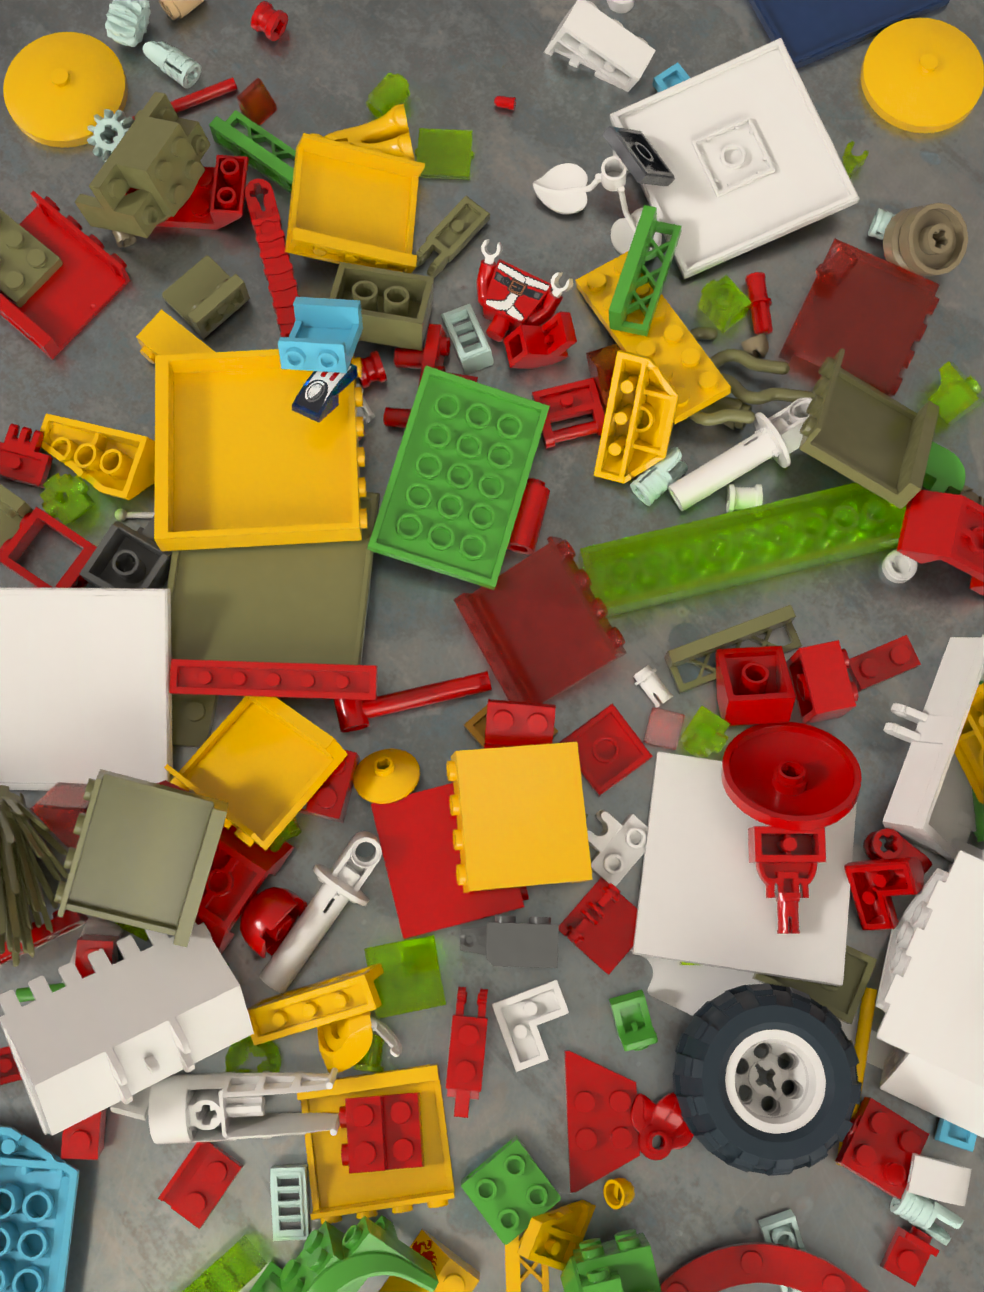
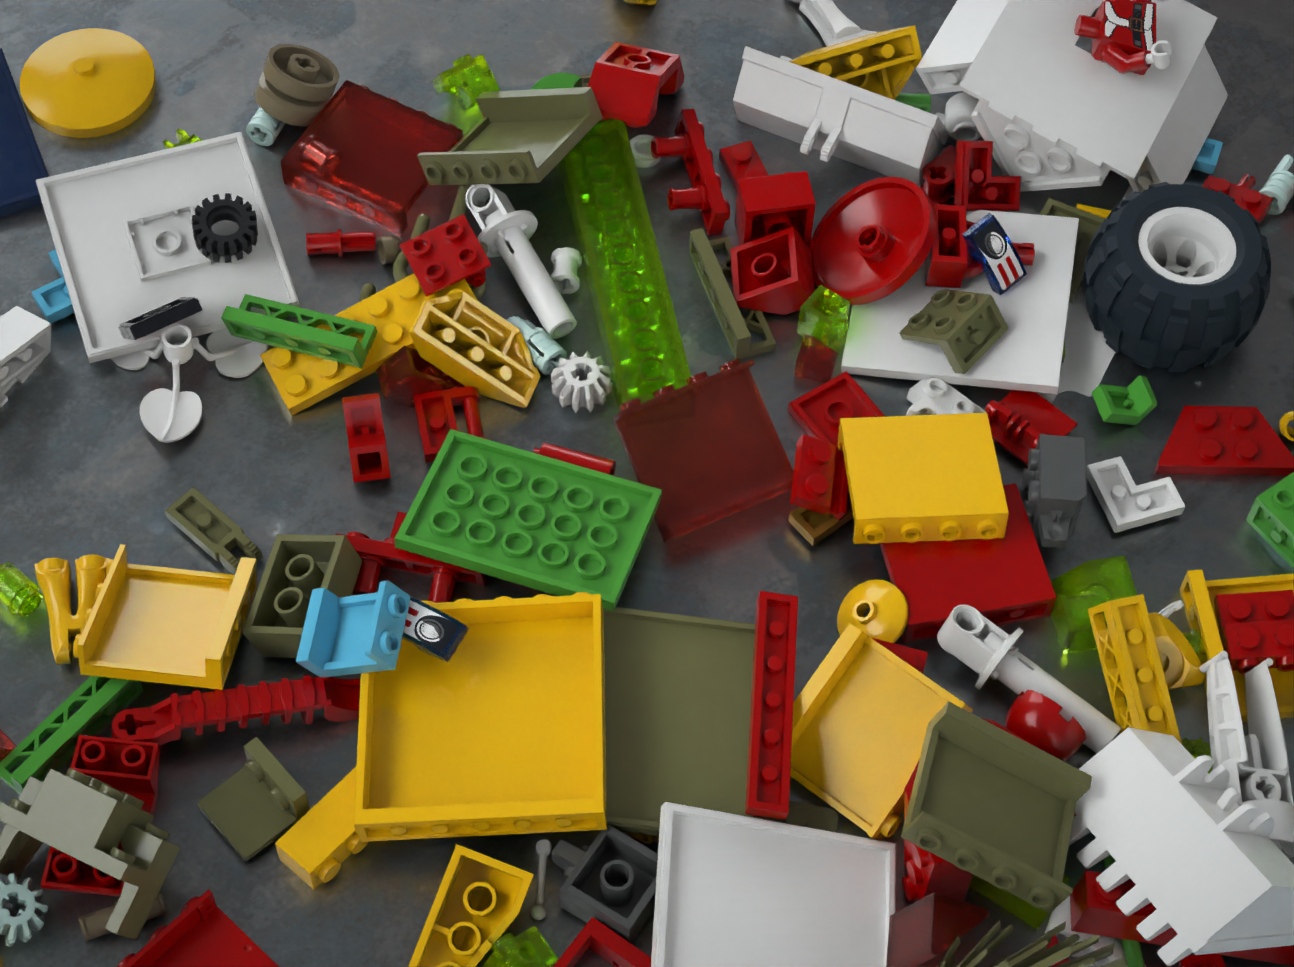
camera: 90 degrees left, 20 degrees down
red piece [333,671,492,733] -> none
clear neon green piece [415,128,474,180] -> none
light aqua slope [441,303,494,374] -> none
red hinge [446,986,488,1118] -> none
red torso [476,239,574,342] -> none
red piece [494,96,516,111] -> none
red plate [631,1092,694,1160] -> none
white pin [633,665,674,709] -> none
clear neon green brick [698,274,751,334] -> none
white brick [906,1153,972,1206] -> none
none -> black tyre [192,193,258,263]
none -> red hinge [399,214,492,297]
none -> white gear [551,350,612,413]
none -> red plate [651,109,730,235]
none -> olive bracket [899,289,1009,374]
none -> slope [963,213,1027,295]

